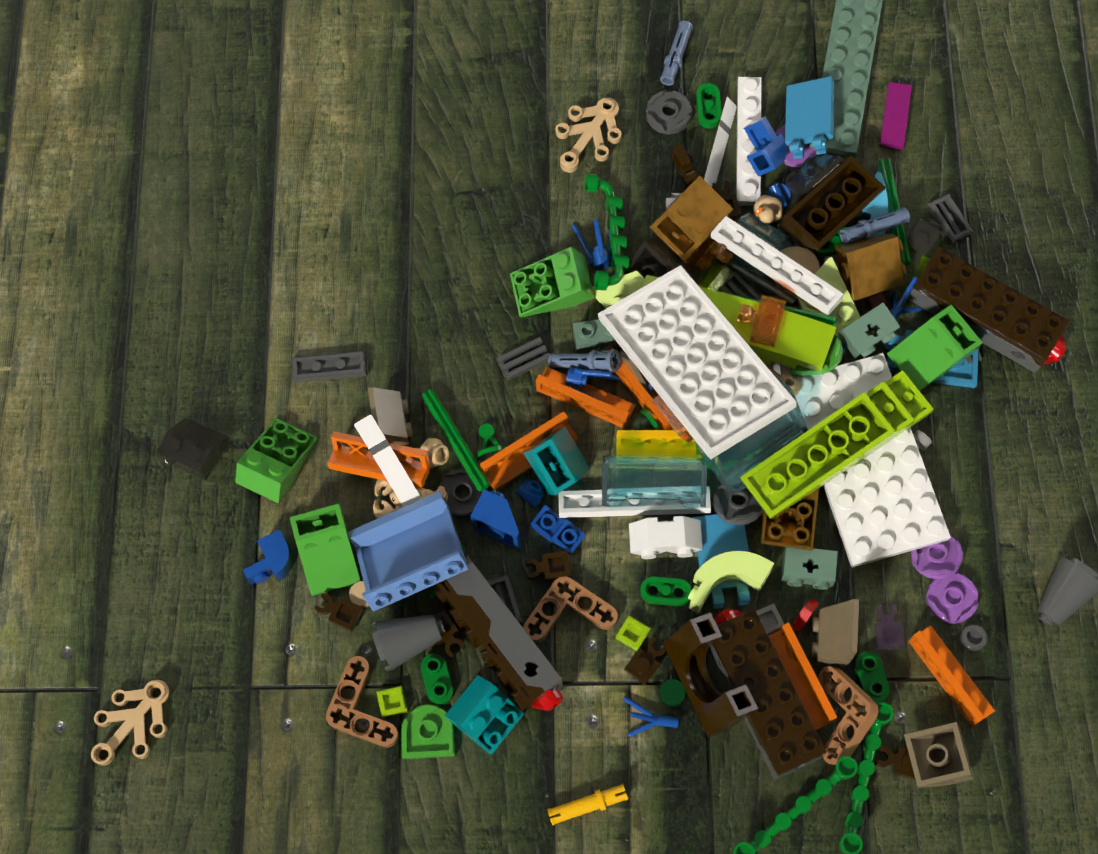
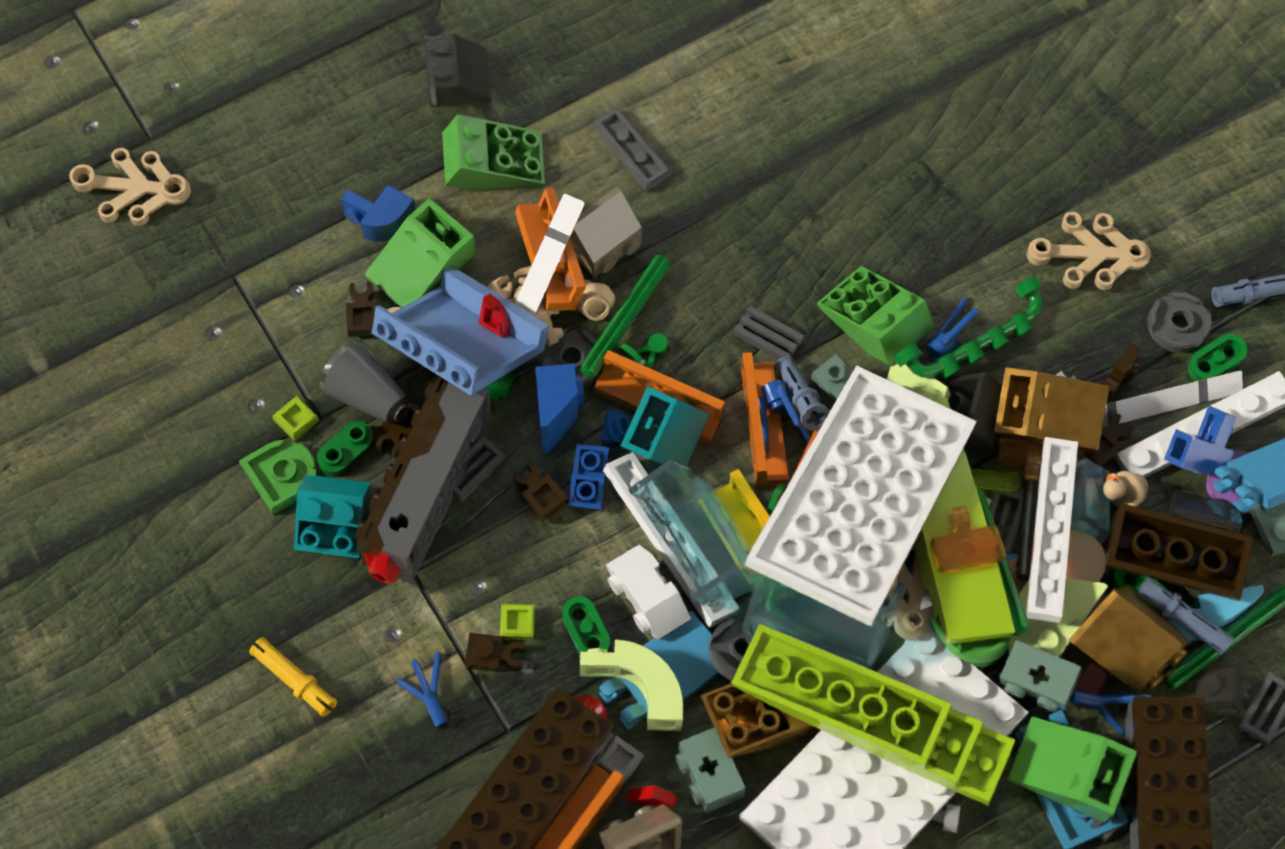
camera: 55 degrees right, 5 degrees down
medium nougat beam [326,656,399,748] -> none
medium nougat beam [523,576,618,643] -> none
dark green tile [659,679,686,707] -> none
dark brown arch [663,613,758,738] -> none
blue plate [767,183,791,207] -> none
none -> red tile [478,293,510,338]

